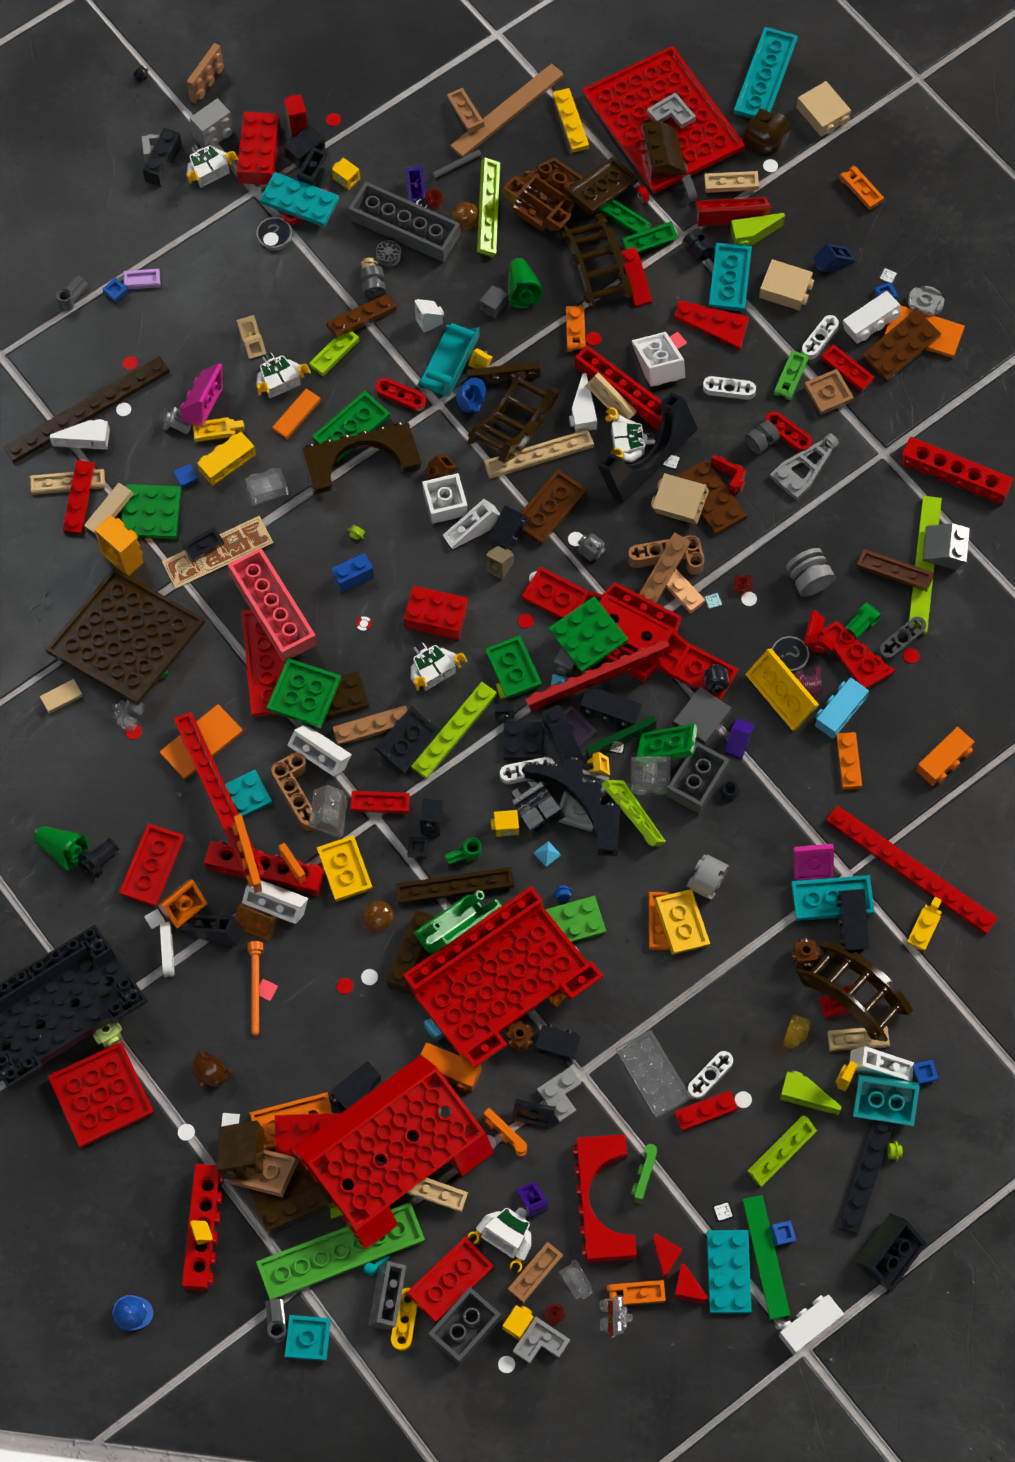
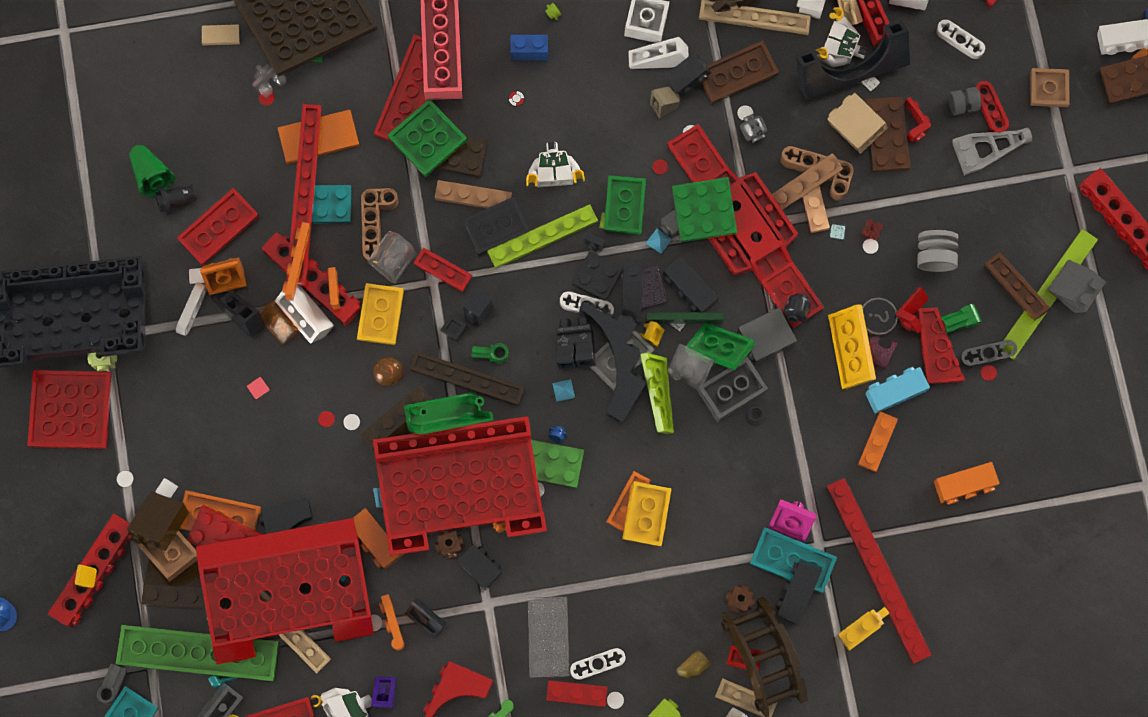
camera: 25 degrees right, 10 degrees up
reddish brown cylinder [192,1050,233,1088] -> none
orange piece [247,941,263,1036] -> none
white brick [287,724,352,776] -> none
red brick [404,585,468,640] -> none
yellow brick [491,810,519,837] -> none
red plate [526,639,672,712] -> none
light grey plate [537,1067,582,1123] -> none
light grey brick [687,854,729,900] -> none
dark purple slope [724,719,755,759] -> none
bright green plate [773,350,809,401] -> none
white beam [801,315,839,360] -> none
red plate [821,344,874,392] -> none

